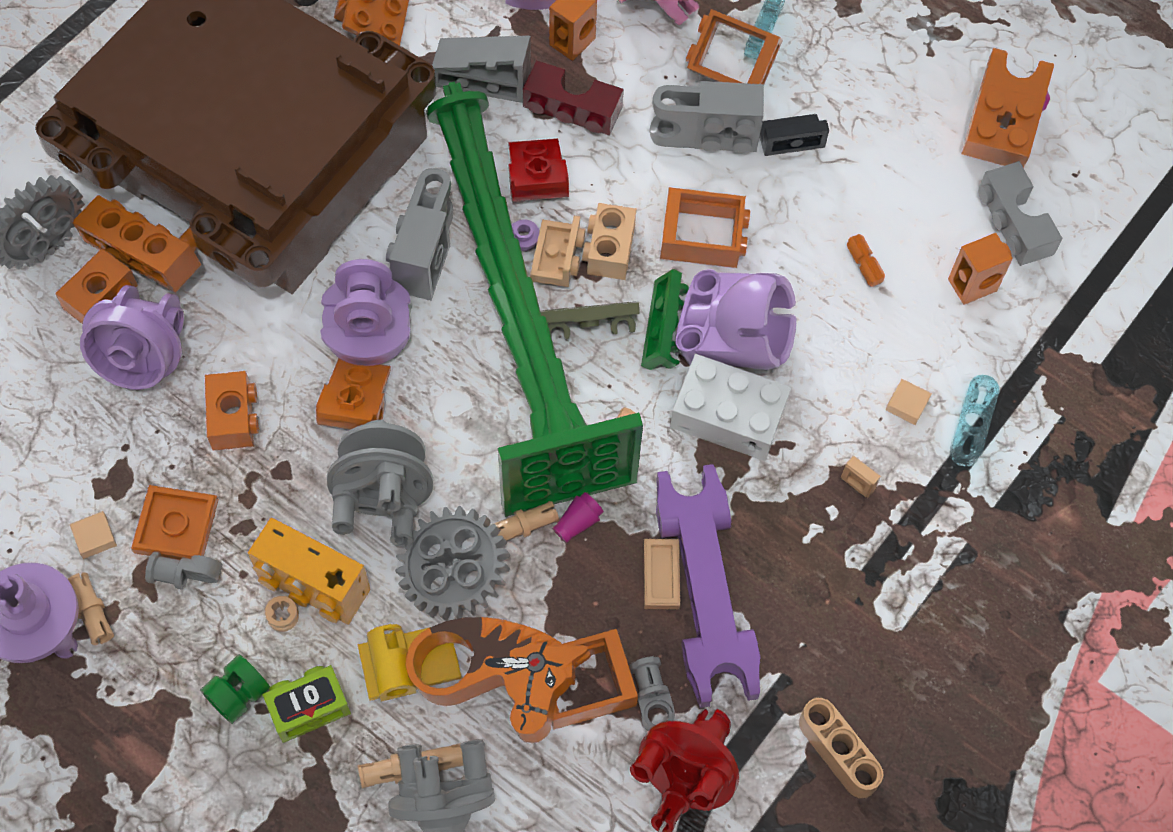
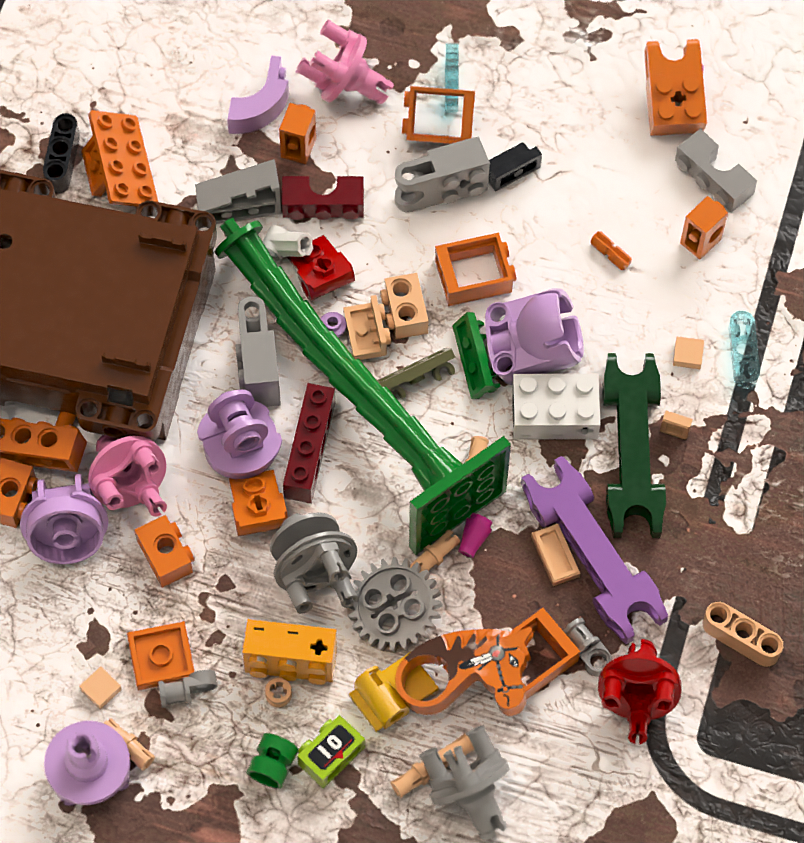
camera: 20 degrees left, 0 degrees up
none -> bright pink piece [88,435,167,517]
none -> white piece [262,225,313,262]
none -> dark red brick [283,383,336,504]
none -> dark green piece [602,353,666,538]

